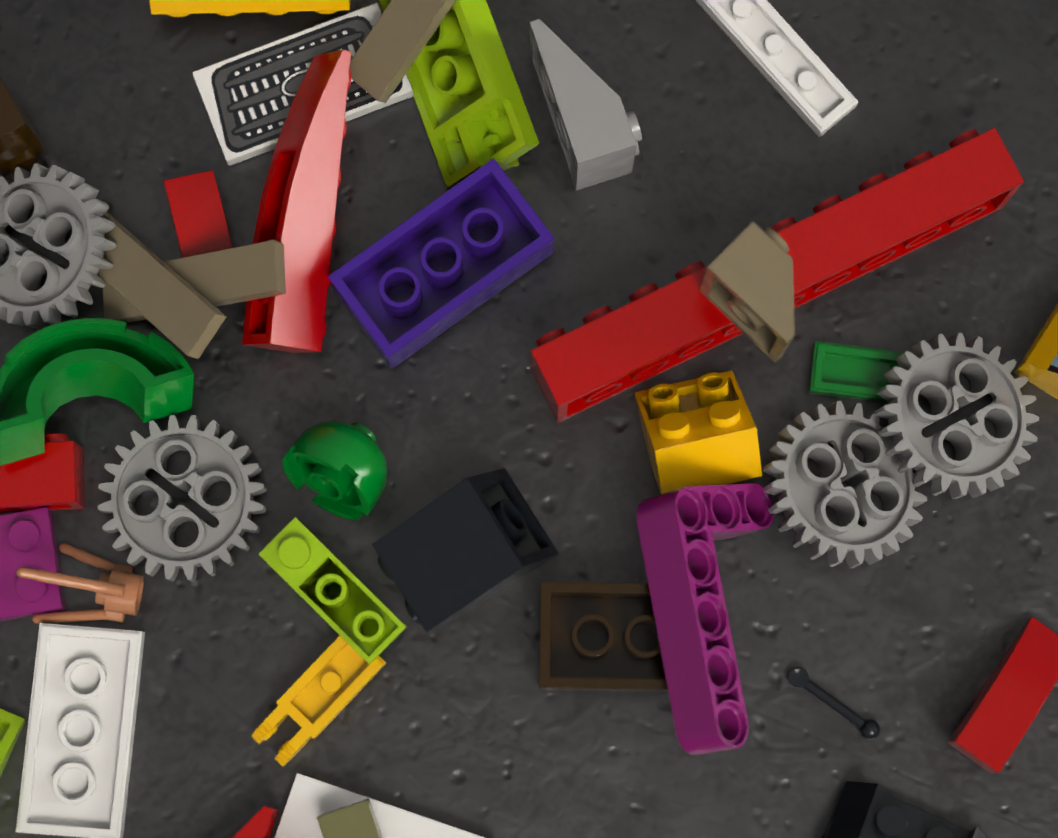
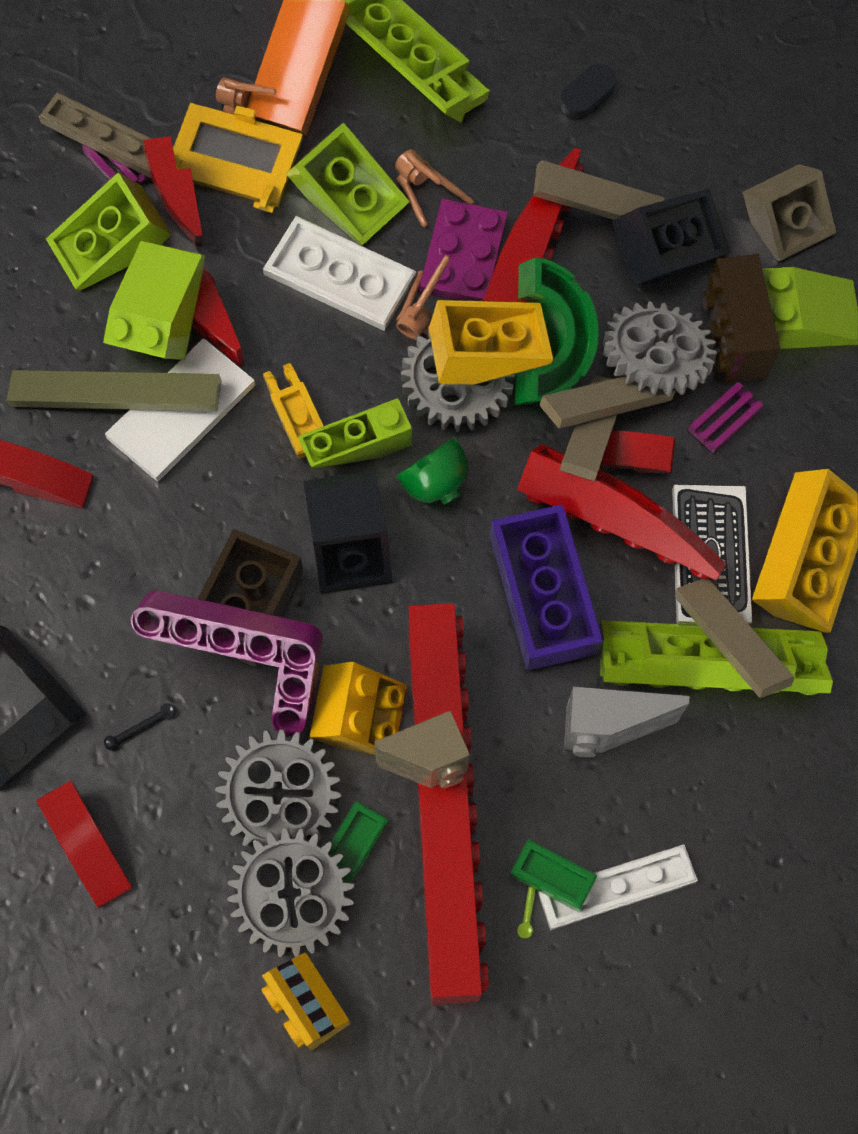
camera: 110 degrees right, 10 degrees down
none -> yellow slope [429,300,553,385]
none -> green tile [510,839,598,912]
none -> lime hinge [517,886,536,939]
none -> magenta tile [688,382,764,454]

